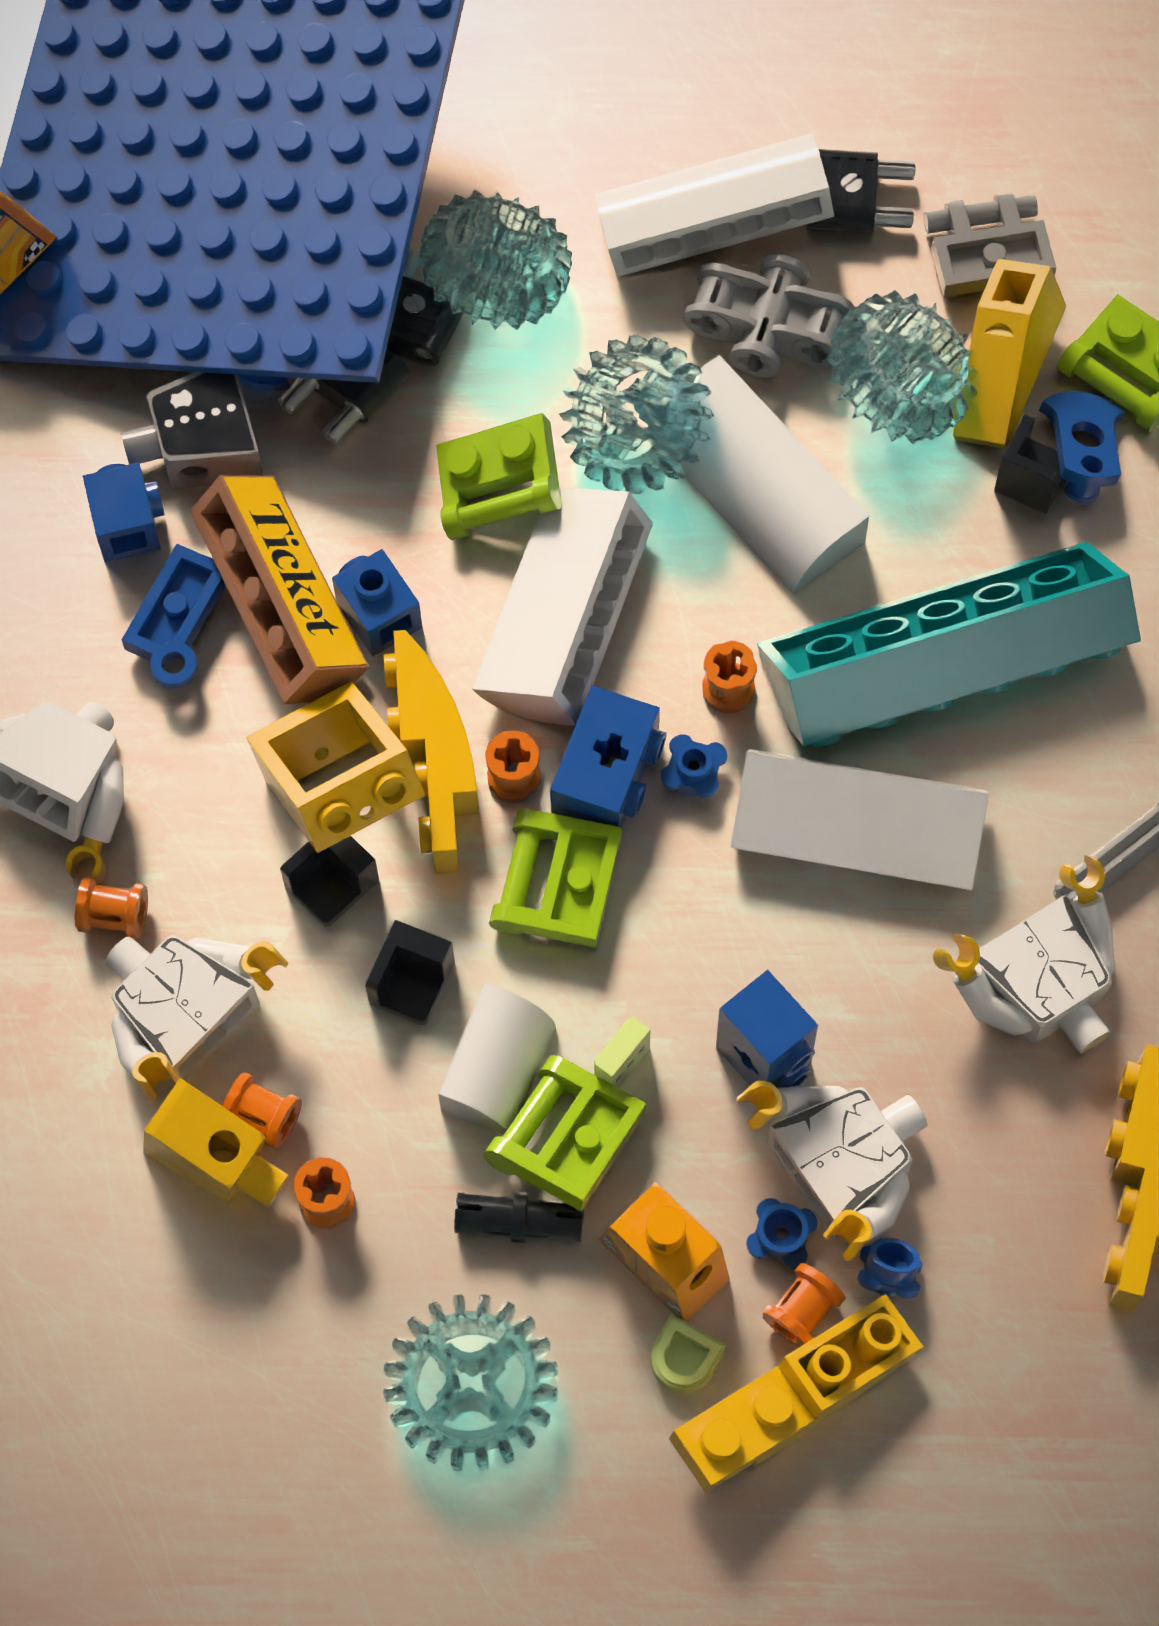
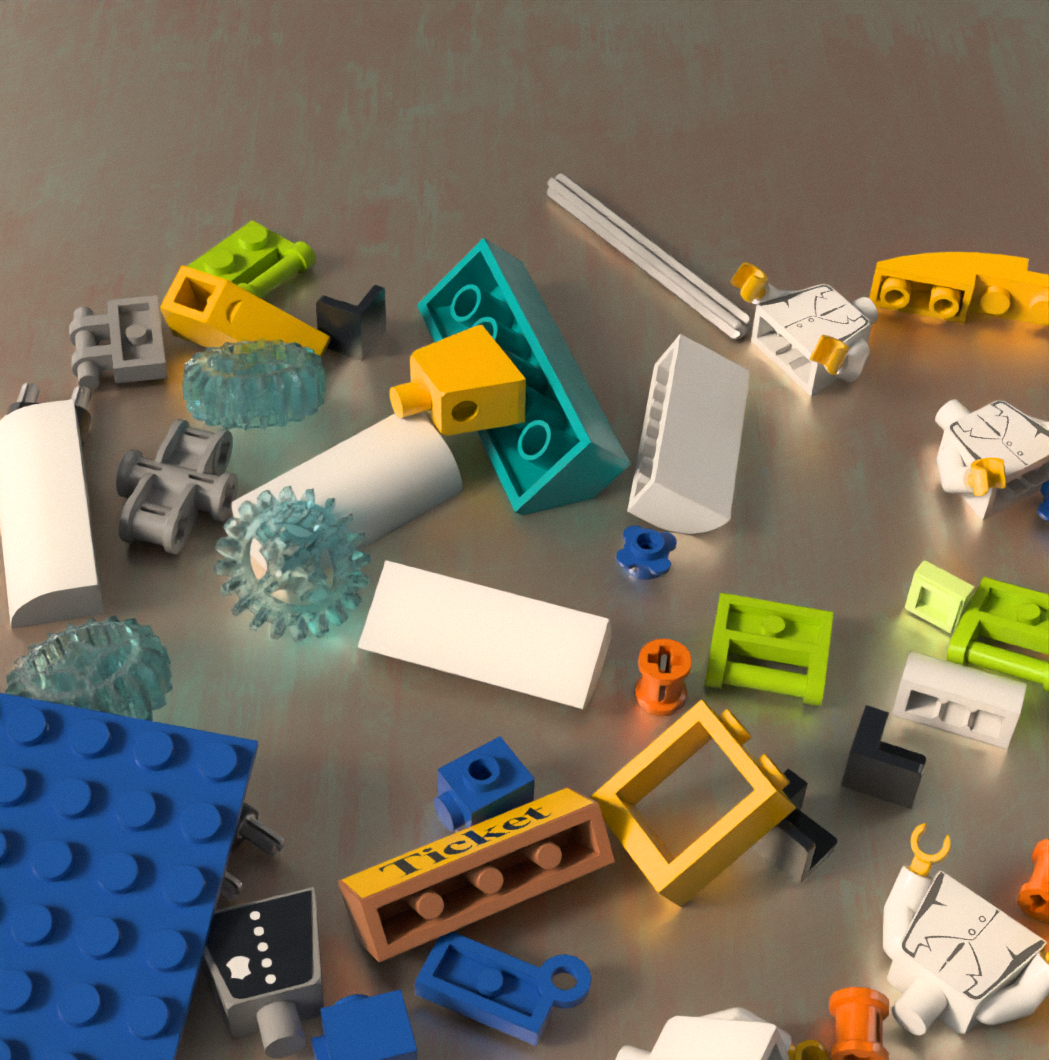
camera: 95 degrees left, 20 degrees down
yellow slope [384,630,480,873] -> none
lime plate [436,413,561,541] -> none
blue brick [550,685,667,828] -> none
orange bush [702,640,757,714] -> none
blue brick [716,969,818,1088] -> none
blue piece [1038,391,1125,503] -> none
none -> yellow torso [390,324,526,436]

